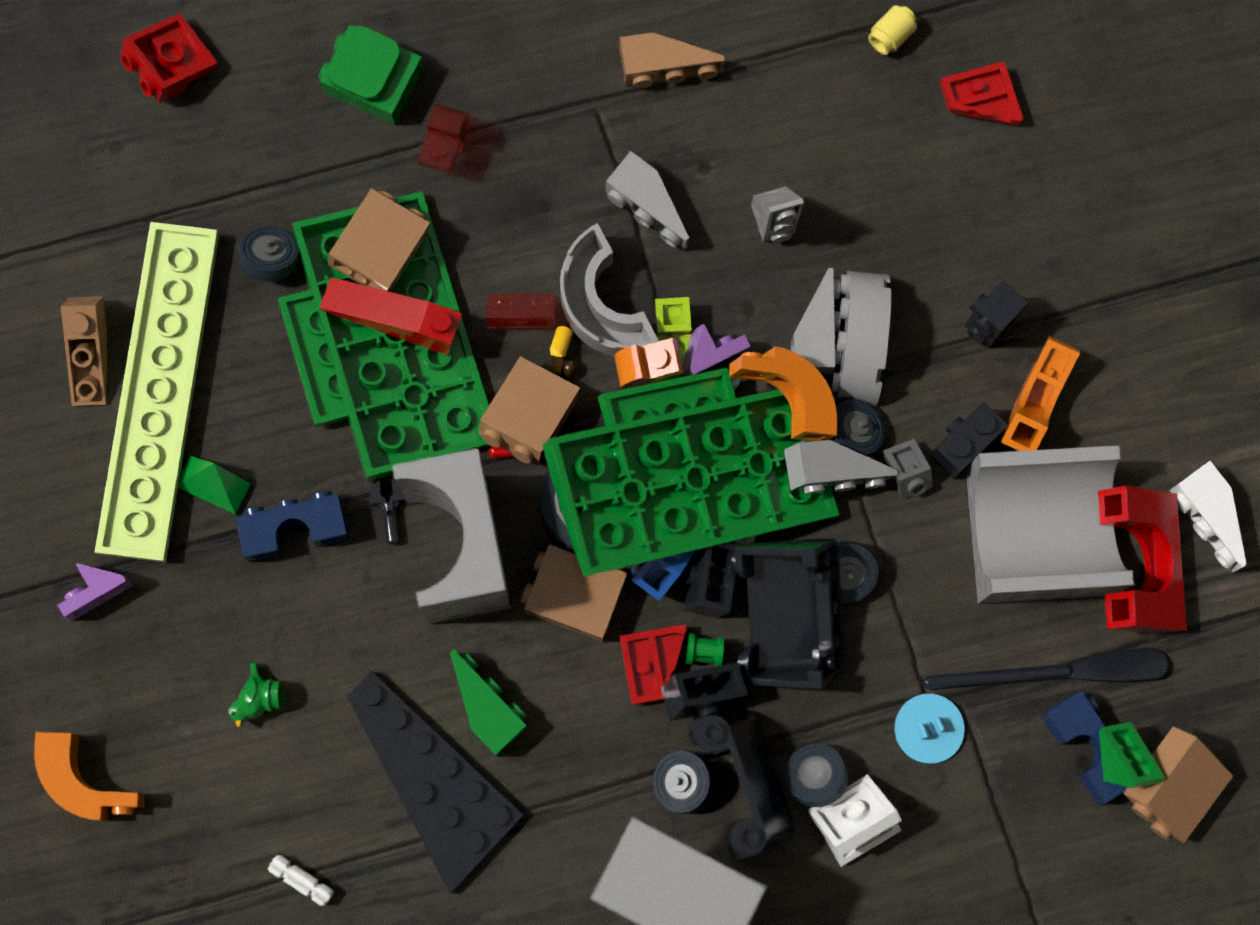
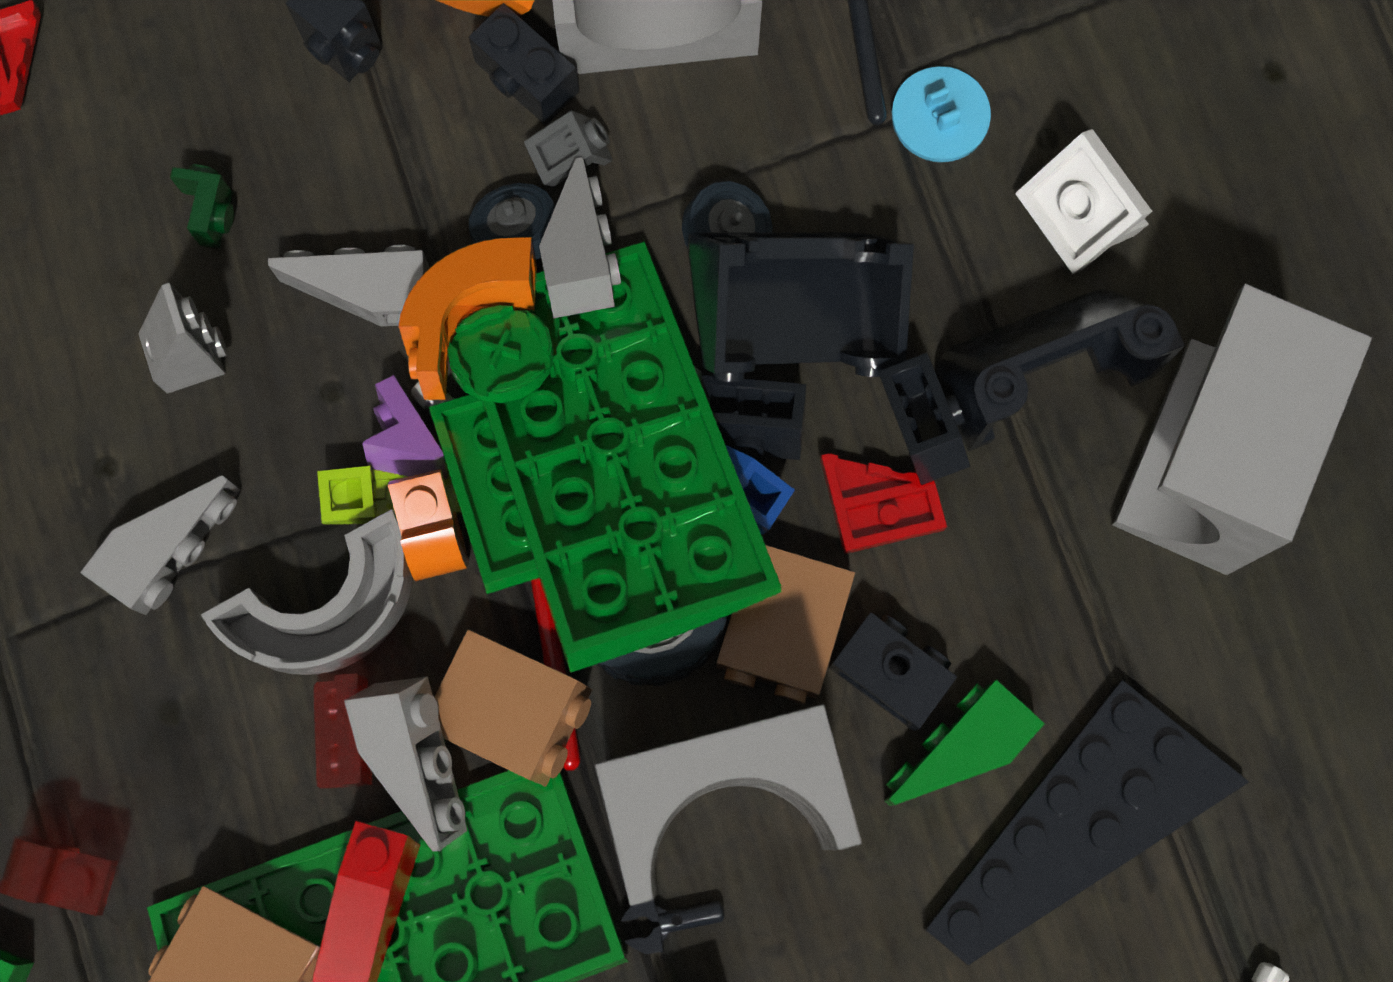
camera: 90 degrees left, 0 degrees up
arm [550,326,576,378] -> none
black wheel [653,750,716,814] -> none
green bush [686,633,724,666] -> none
black wheel [785,744,849,808] -> none
light grey brick [831,271,891,407] -> none
none -> dark green bracket [170,164,234,249]
none -> light grey slope [344,677,467,852]
none -> green tile [447,305,554,403]
none -> black brick [829,613,957,732]

